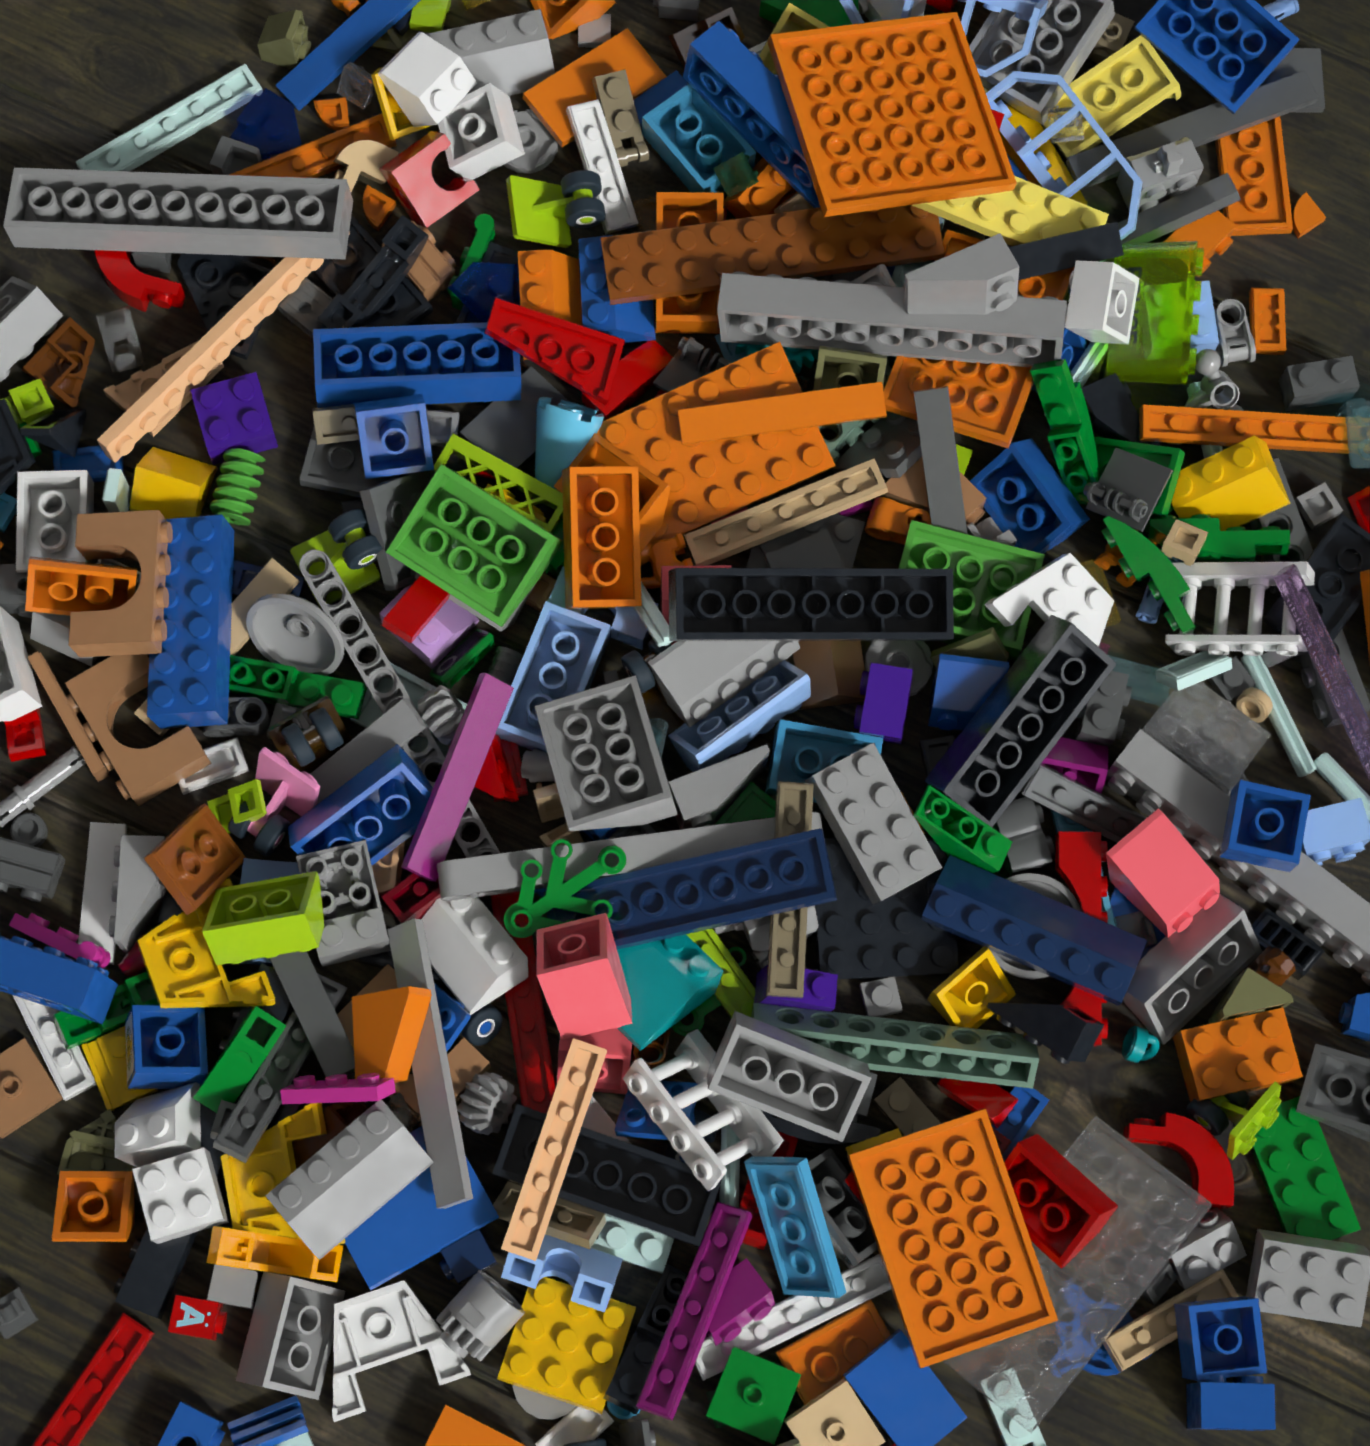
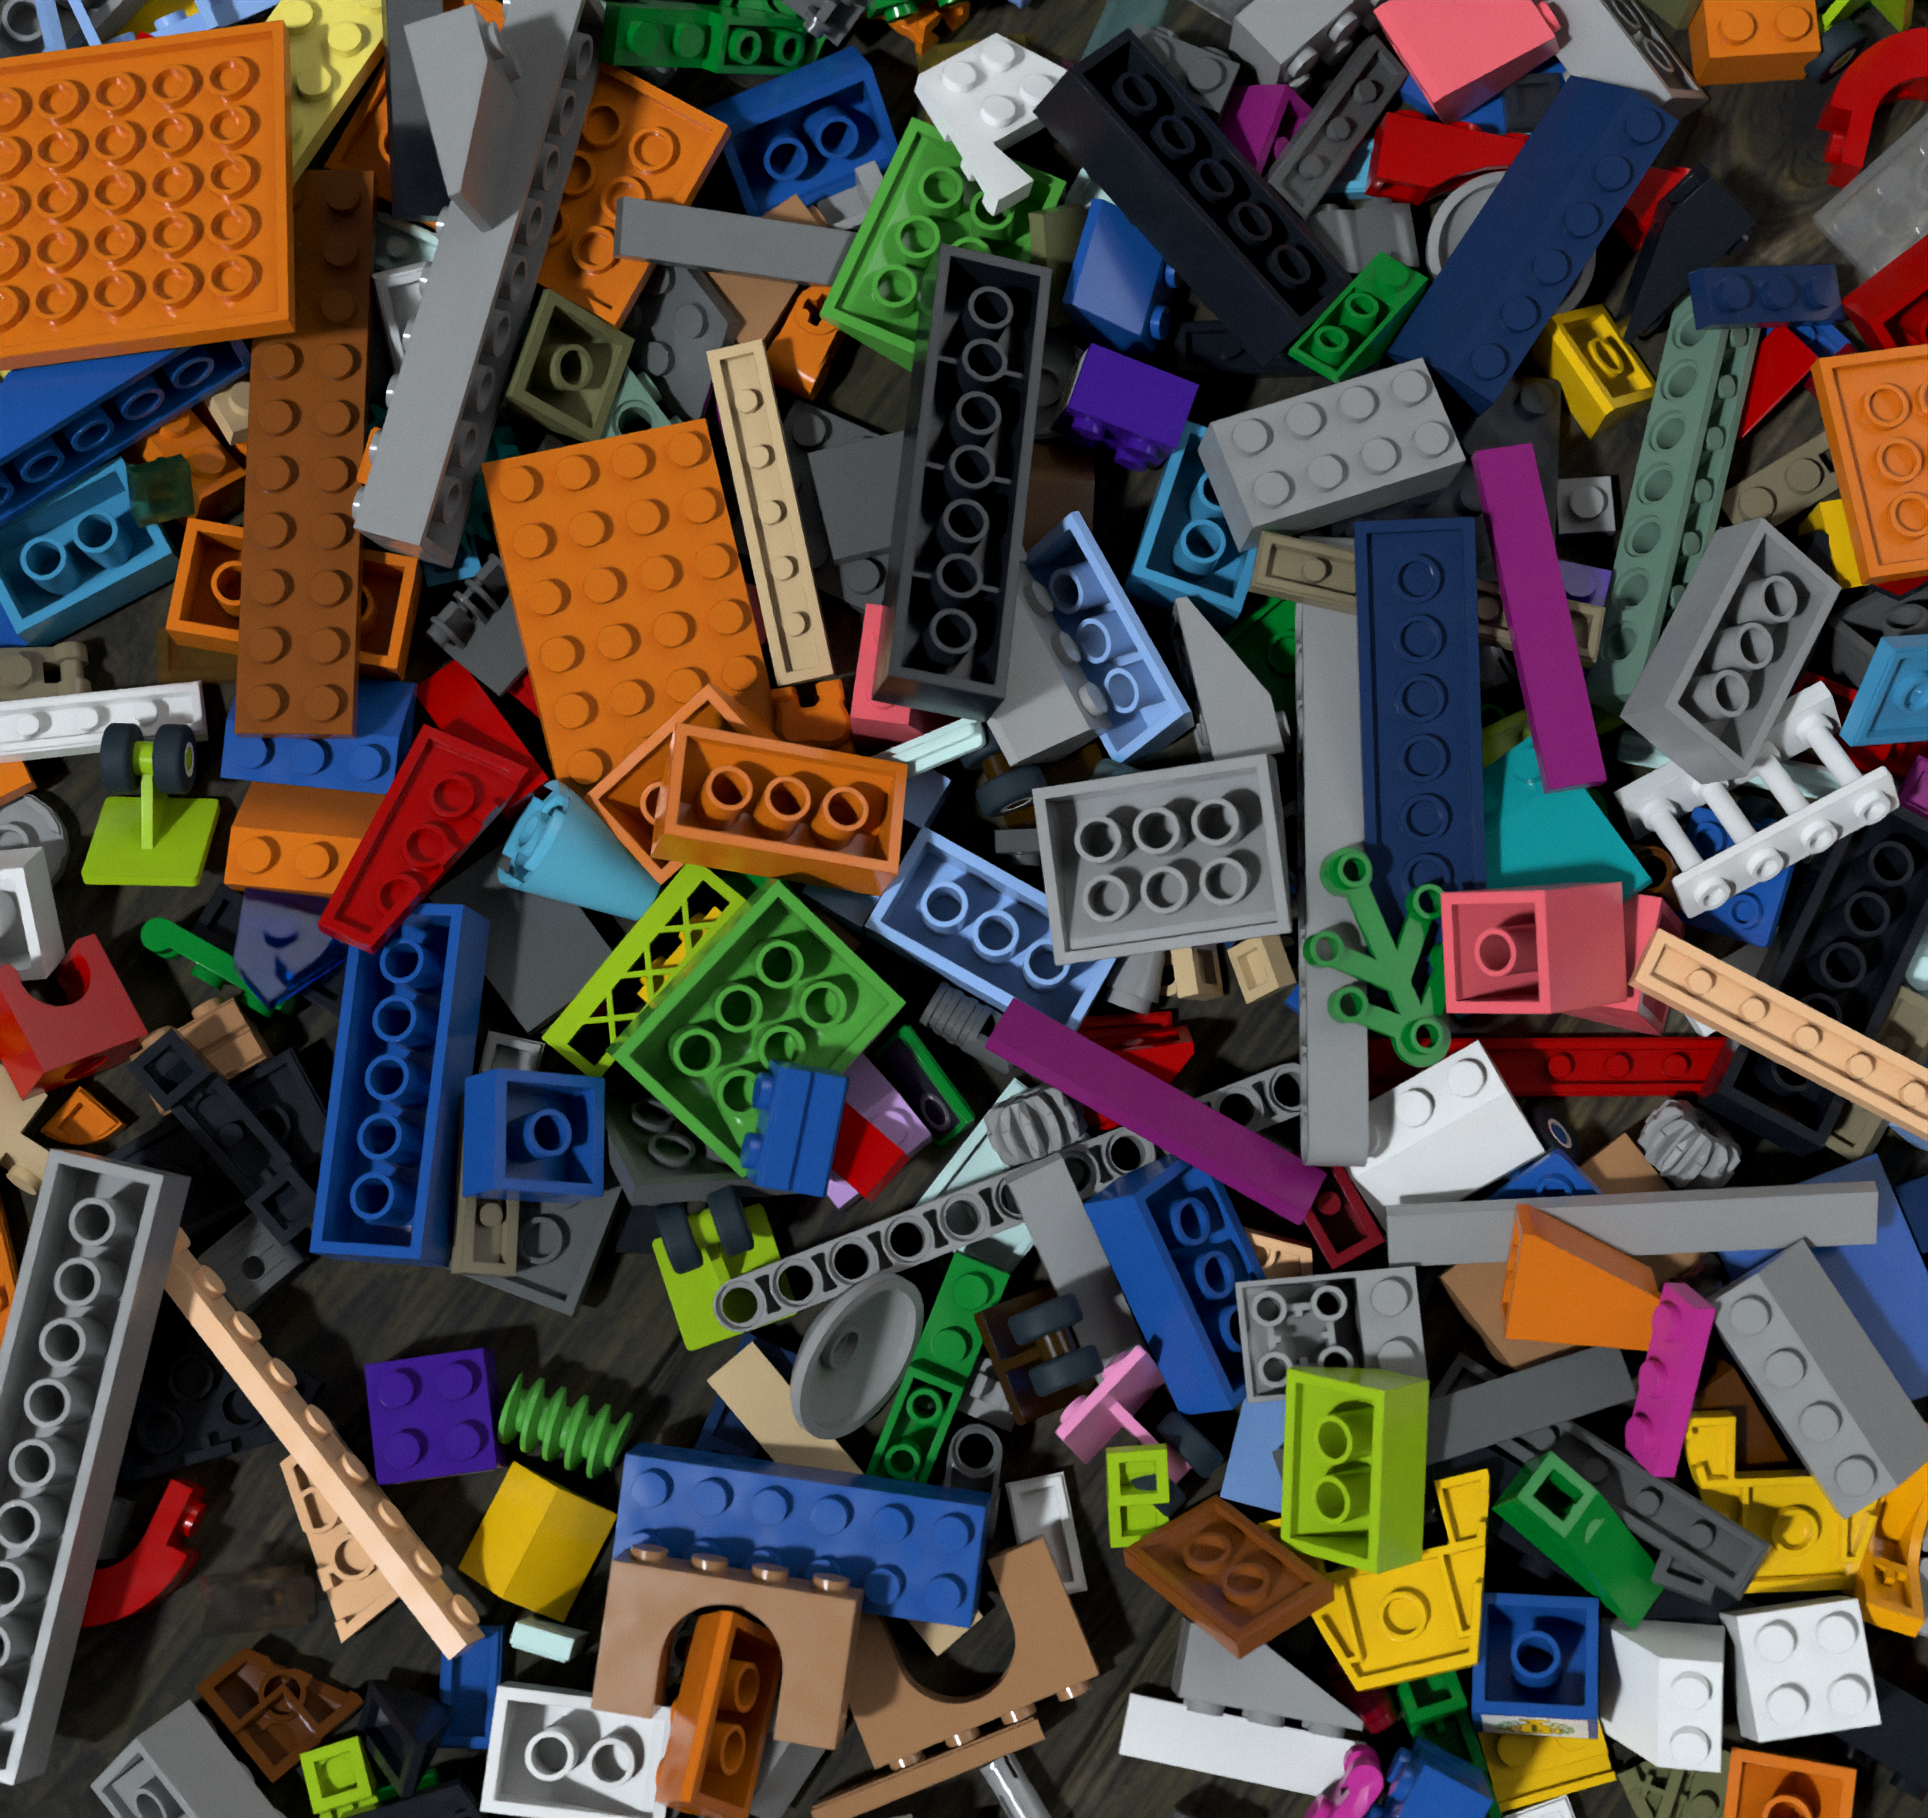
camera: 75 degrees left, 5 degrees up
orange tile [678,382,887,445] -> none
teal tile [1122,1026,1160,1063] -> none
none -> blue brick [740,1059,850,1197]
none -> magenta tile [1471,443,1607,795]
none -> dark blue plate [1688,264,1844,330]

